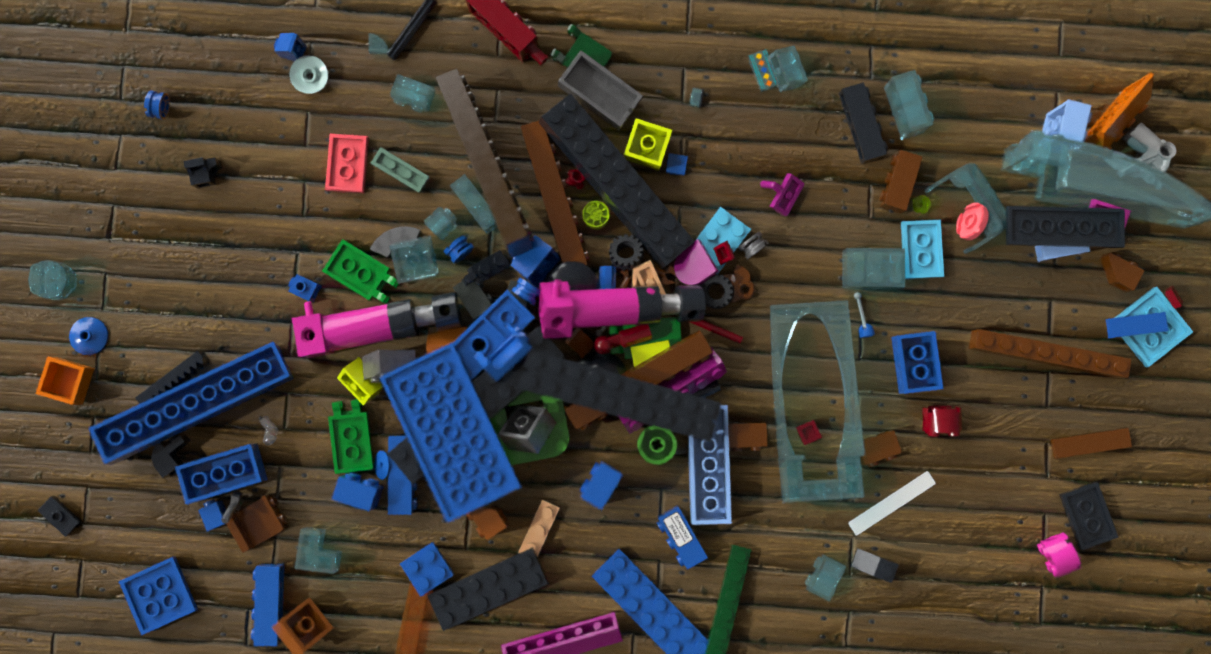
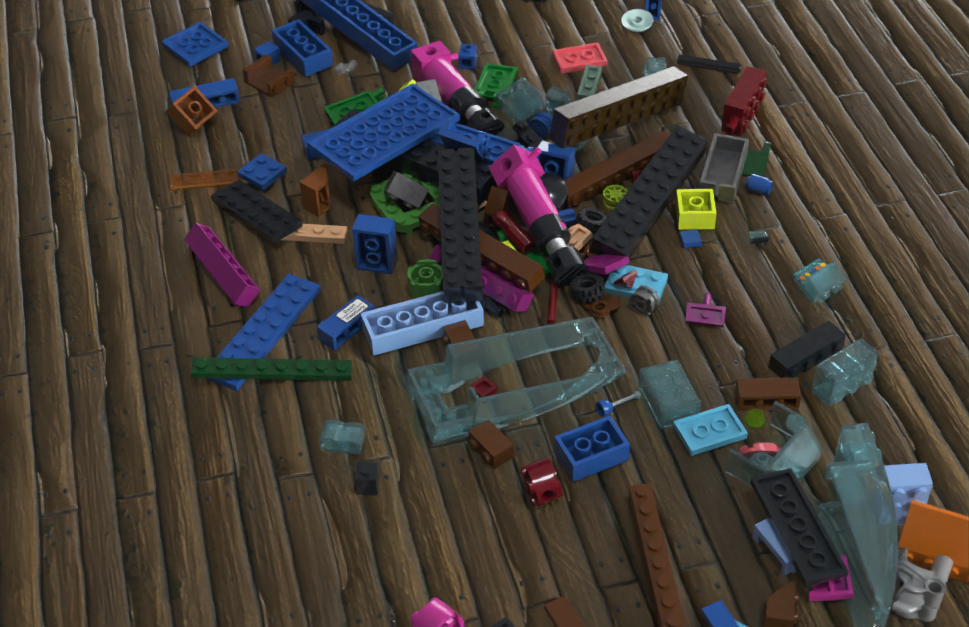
camera: 75 degrees right, 40 degrees down
flat silver bar [221,491,243,524] -> none
clear light blue brick [295,527,342,574] -> none
blue brick [332,472,384,511] -> none
clear light blue tile [369,33,388,54] -> none
white sticker [848,471,936,535] -> none
none -> blue brick [745,174,773,195]

